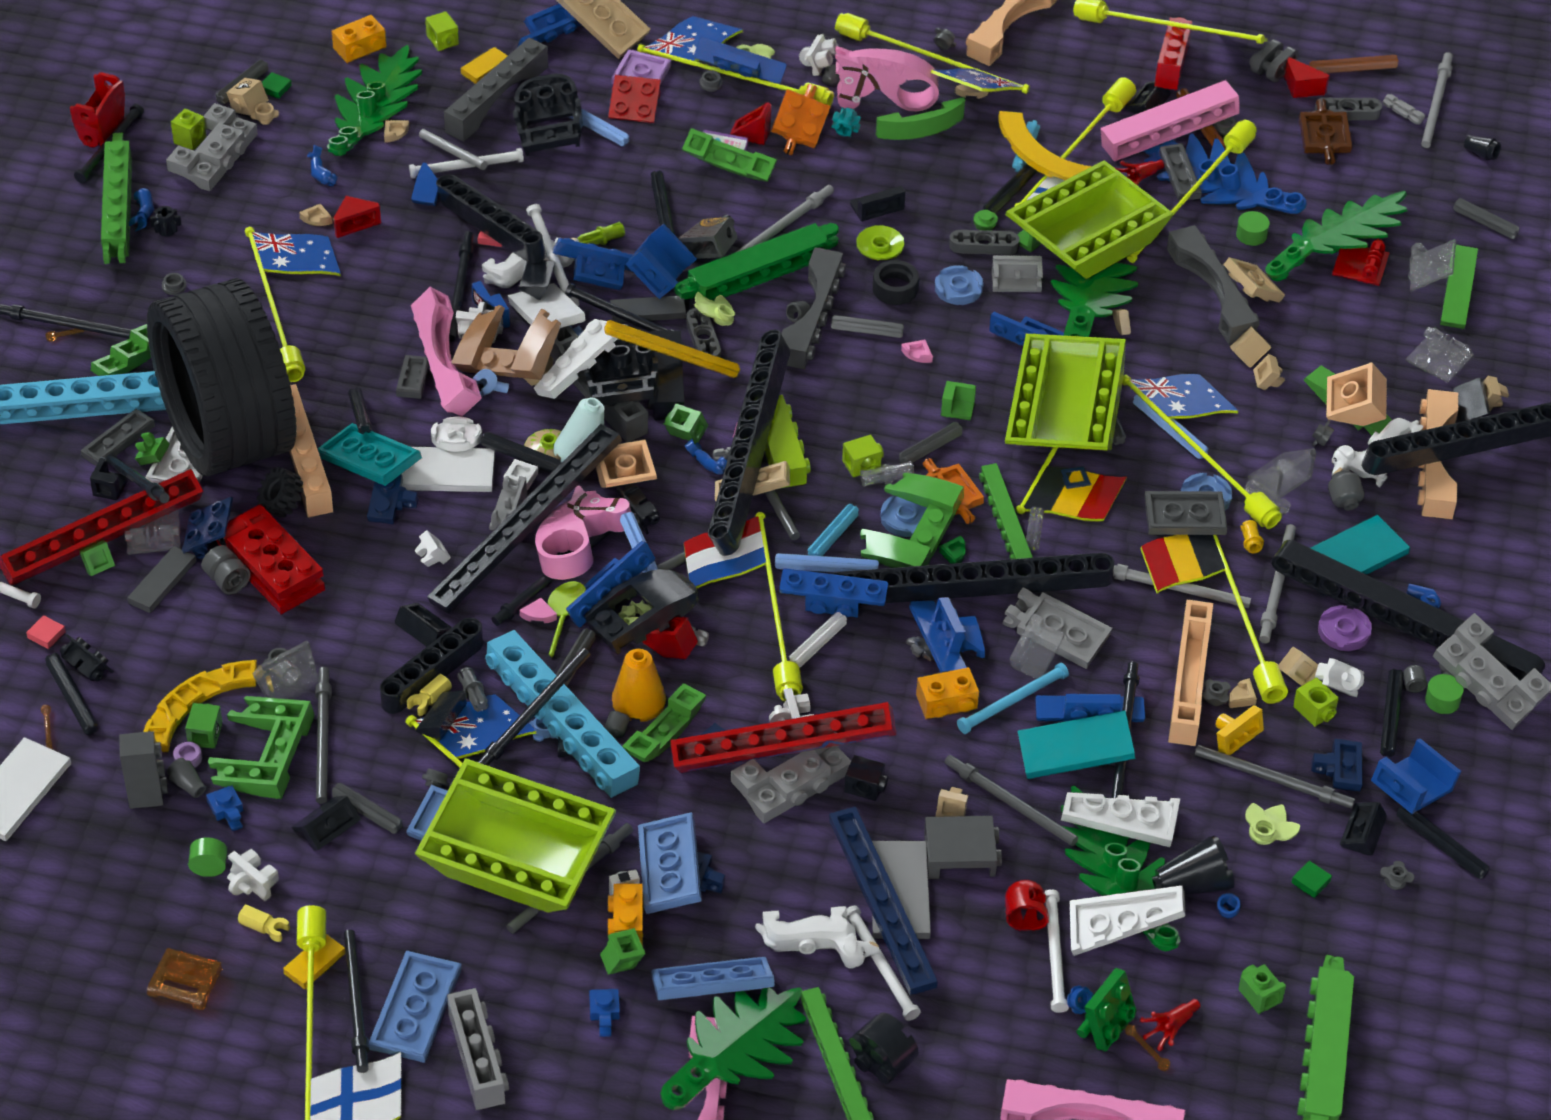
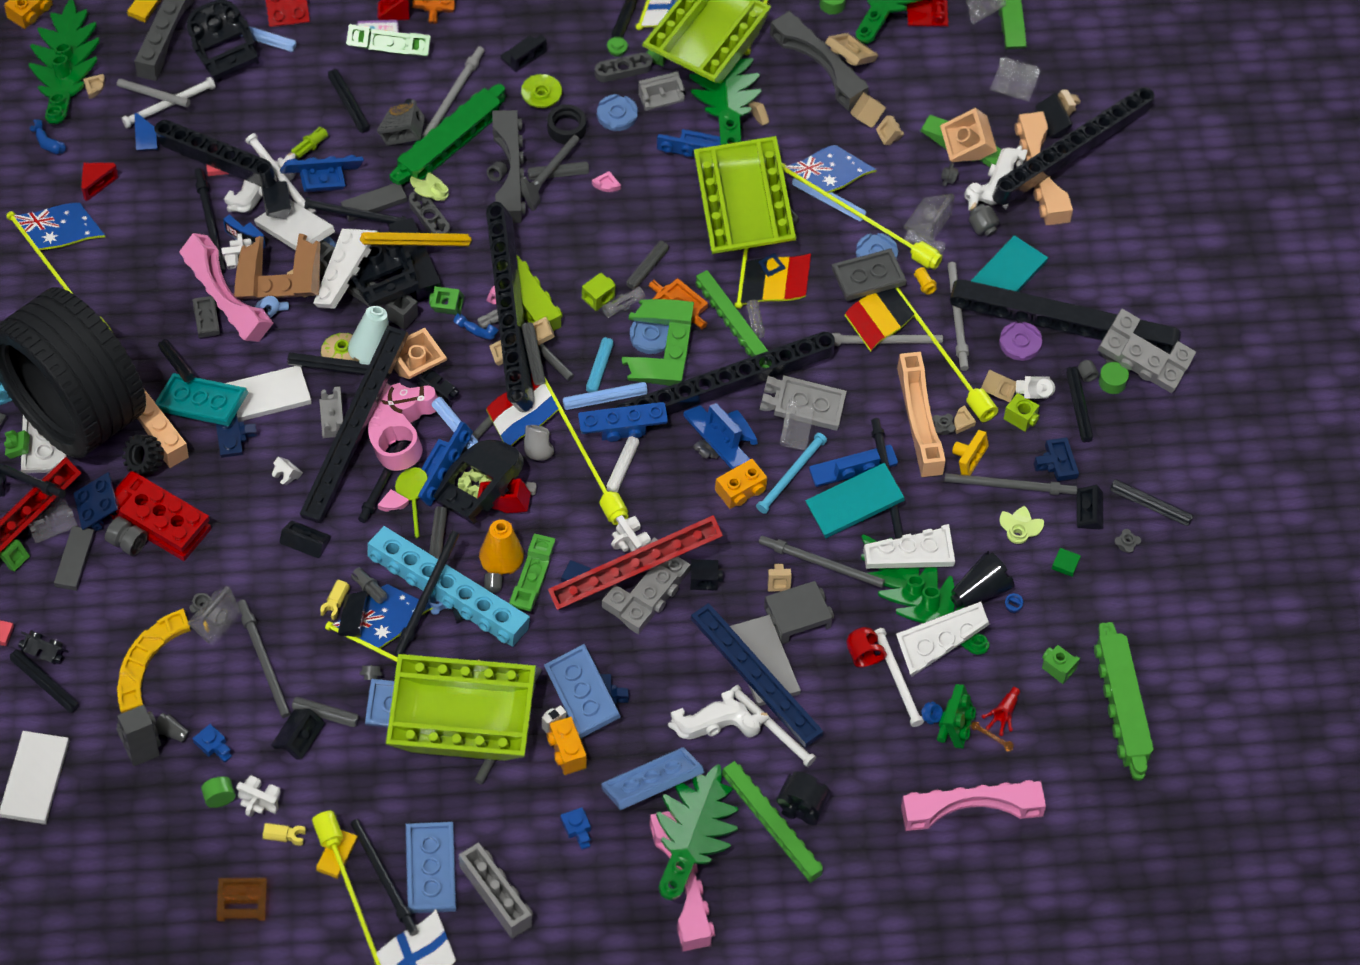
camera: 20 degrees left, 10 degrees up
clear orange hinge [40,704,53,750] -> none
lavender tile [173,742,202,768] -> none
bright green brick [185,703,223,749] -> none
bright green wedge [208,696,315,799] -> none
tan tile [299,203,333,226] -> none
black beam [379,617,483,714] -> none
white tile [431,417,482,452] -> none
white plate [504,459,538,490] -> none
bright green brick [600,928,645,975] -> none
blue panel [625,223,697,299] -> none
green tile [939,535,966,564] -> none
bright green panel [941,381,976,420] -> none
blue panel [1371,739,1461,814] -> none
blue arm [1407,583,1441,608] -> none
none -> dark grey piece [520,135,579,211]
none -> dark grey axle [522,323,546,385]
none -> light grey hair [524,424,554,461]

